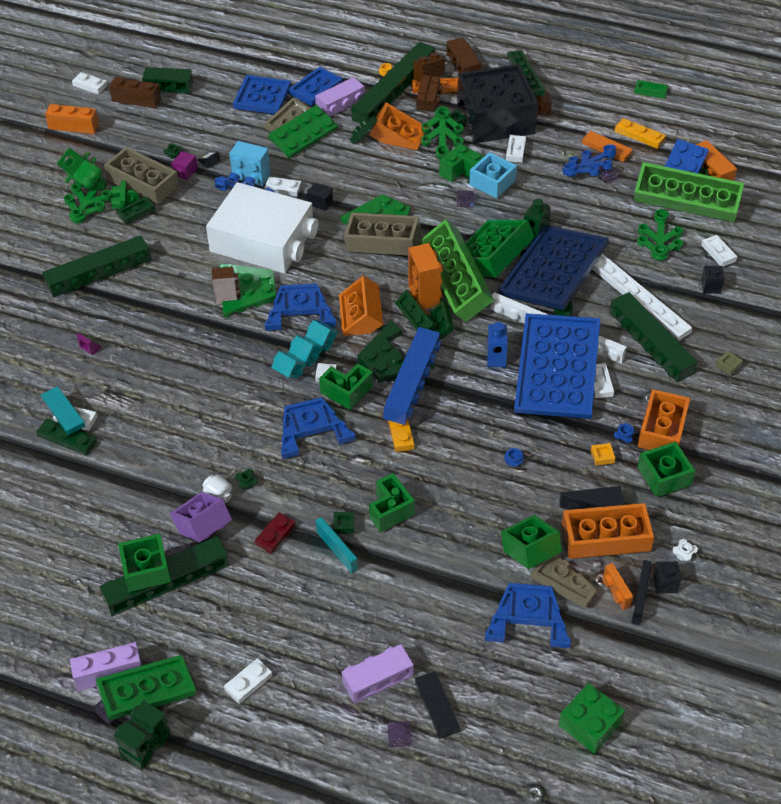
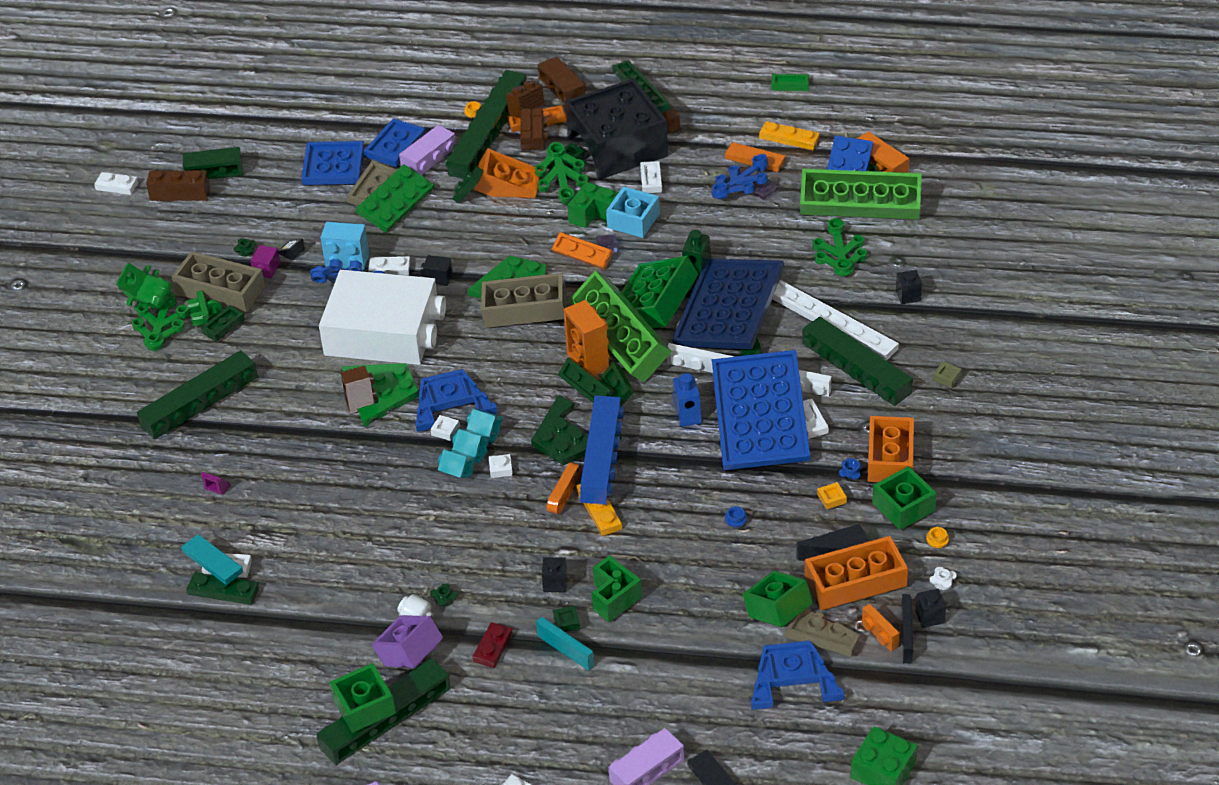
camera: 10 degrees left, 5 degrees down
orange brick [45,104,99,134] -> none
blue wing [281,397,356,459] -> none
green brick [319,363,373,410] -> none
orange slope [339,275,383,336] -> none
white plate [701,235,737,267] -> none
none -> white plate [430,415,460,441]
none -> black brick [542,557,567,593]
none -> orange beam [547,462,582,515]
none -> orange tile [552,232,613,270]
none -> light orange plate [926,527,949,548]

